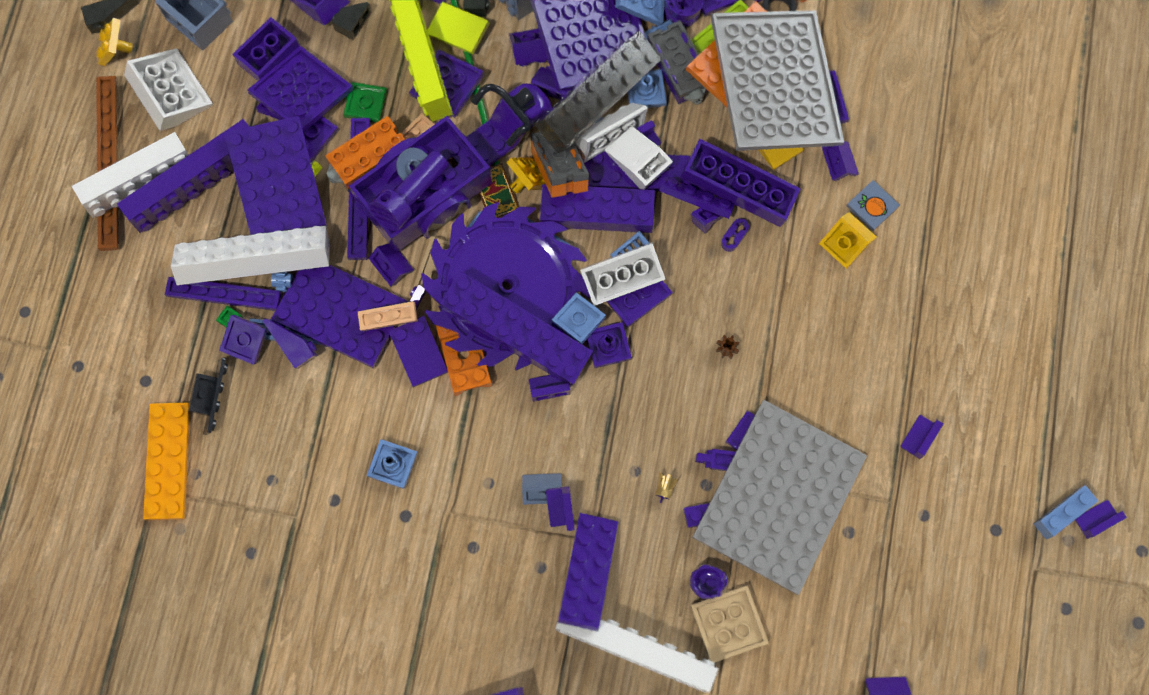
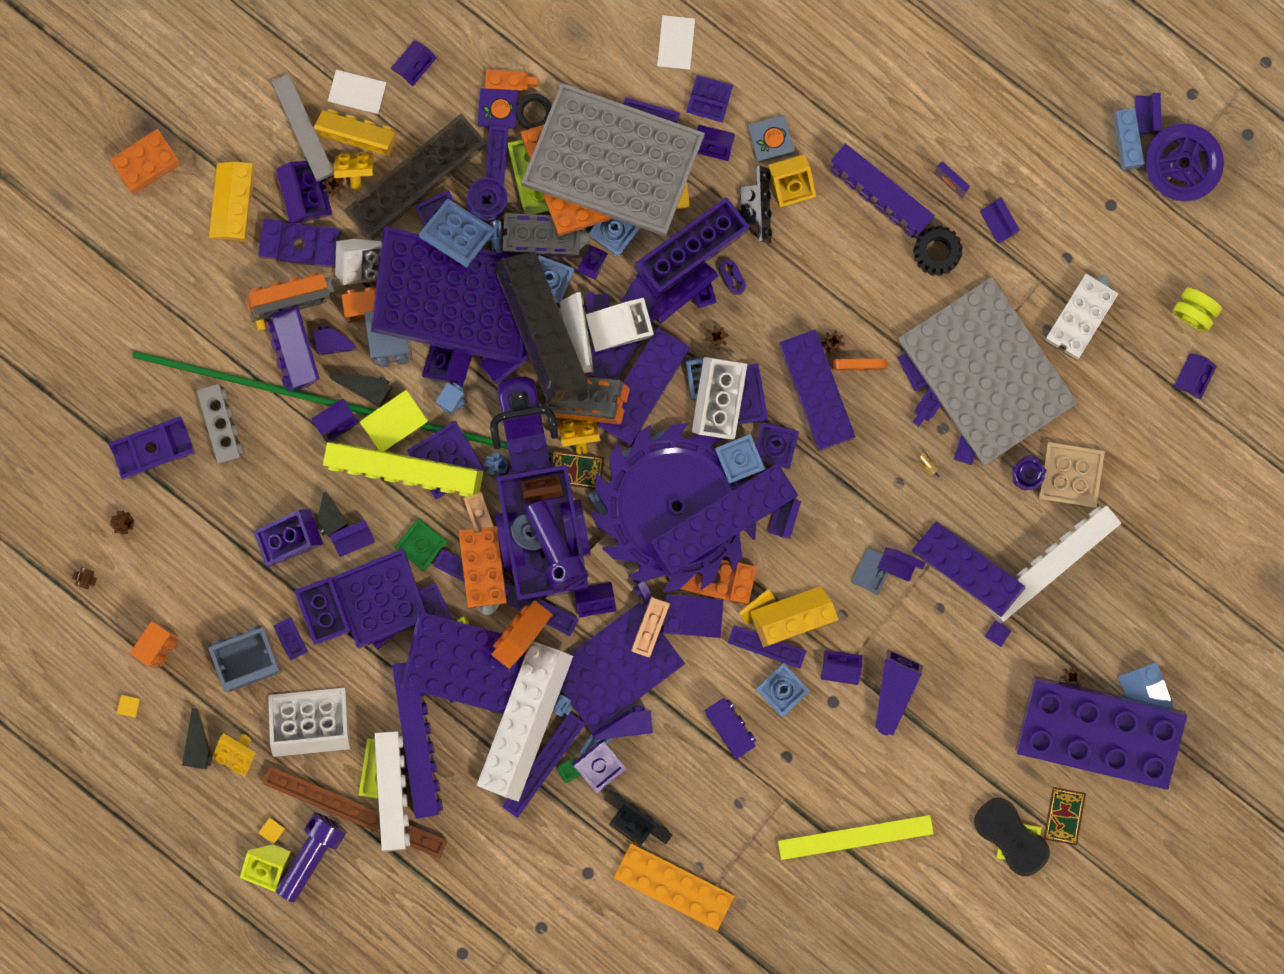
camera: 65 degrees left, 10 degrees up
none -> neon yellow slope [240,844,291,892]
none -> yellow tile [259,817,286,844]
none -> dark purple plate [274,617,308,660]
none -> dark purple piece [275,812,347,903]
none -> dark purple panel [330,520,375,557]
none -> medium blue brick [435,382,466,416]
none -> medium blue gear [484,452,508,477]
none -> orange brick [491,600,553,669]
none -> reddish brown panel [521,475,563,503]
none -> dark purple slope [577,246,608,279]
none -> medium blue plate [589,218,640,257]
none -> white sticker [657,15,695,70]
none -> dark purple slope [686,75,733,123]
none -> dark purple brick [704,698,757,759]
none -> reddish brown gear [705,325,729,350]
none -> dark purple plate [728,625,807,669]
none -> yellow slope [739,589,776,624]
none -> black bracket [740,166,772,243]
none -> yellow slope [750,586,839,648]
none -> neon yellow tile [778,815,934,860]
none -> dark purple brick [779,329,856,452]
none -> dark purple panel [821,650,863,685]
none -> dark purple brick [829,143,935,239]
none -> orange beam [831,359,887,371]
none -> dark purple slope [875,650,923,736]
none -> black tyre [913,225,963,276]
none -> dark purple tile [934,162,970,198]
none -> dark purple plate [984,621,1011,647]
none -> white piece [1044,274,1119,361]
none -> dark purple gear [1145,124,1224,202]
none -> neon yellow wheel [1172,287,1222,332]

